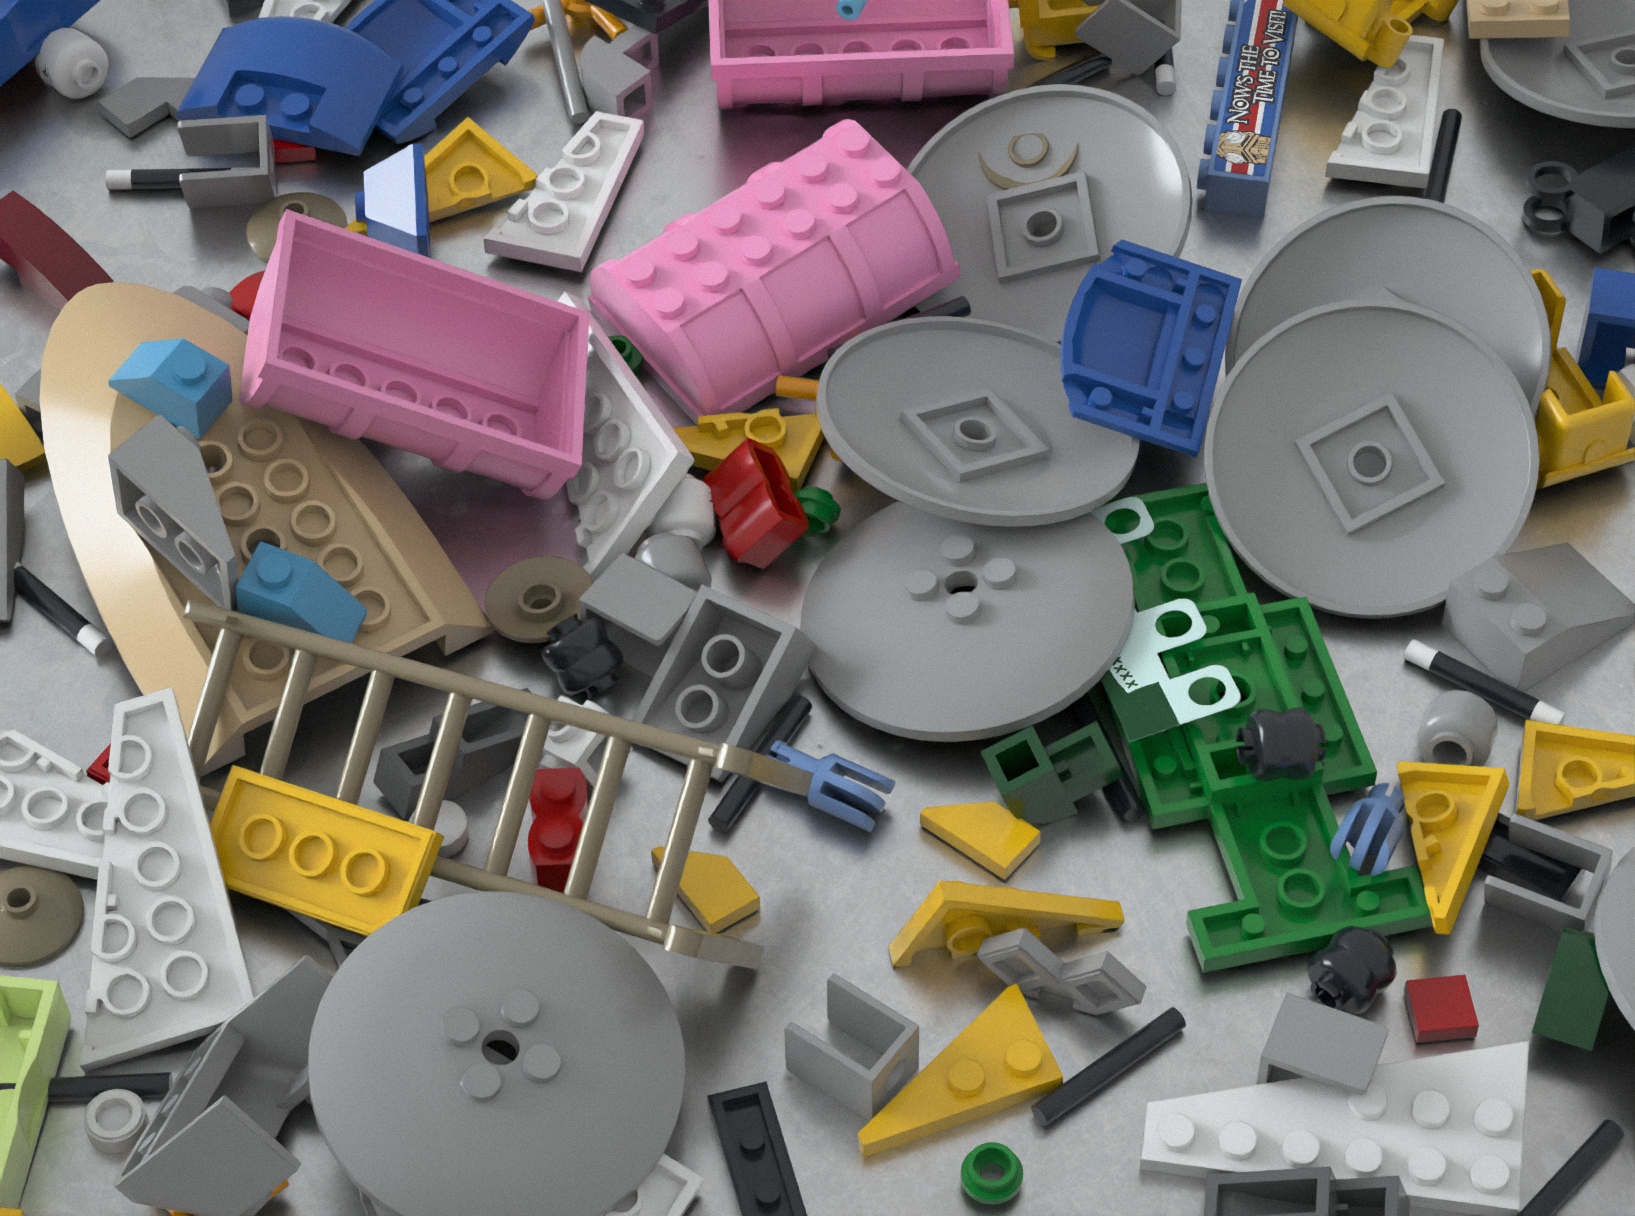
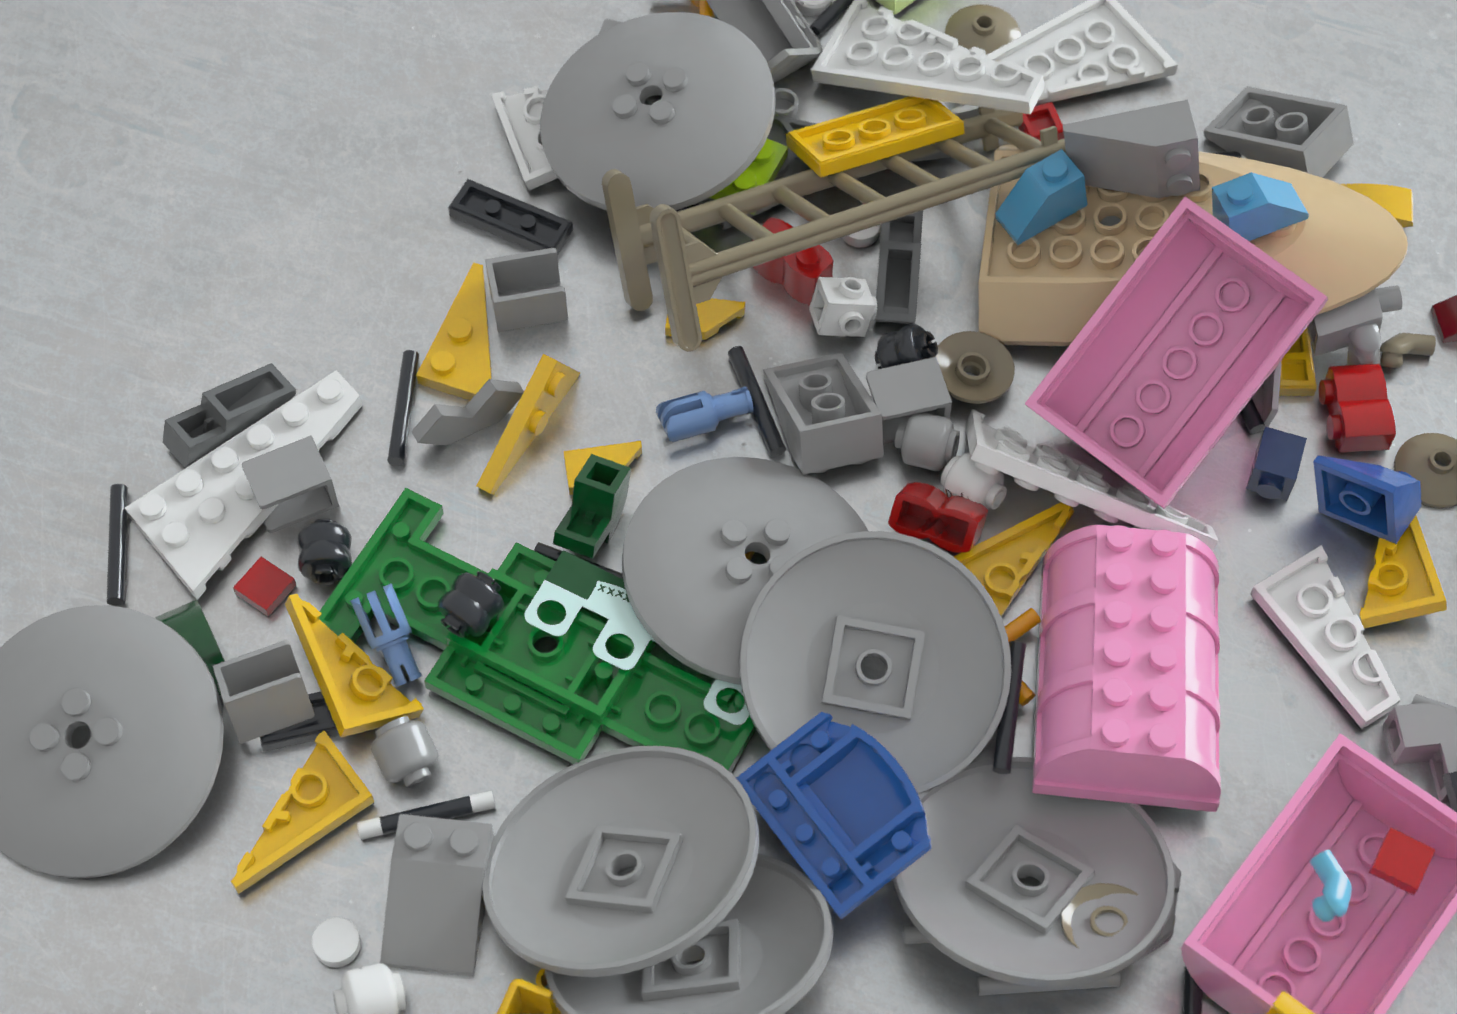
camera: 130 degrees right, 10 degrees up
green plate [961,1142,1023,1204] -> none

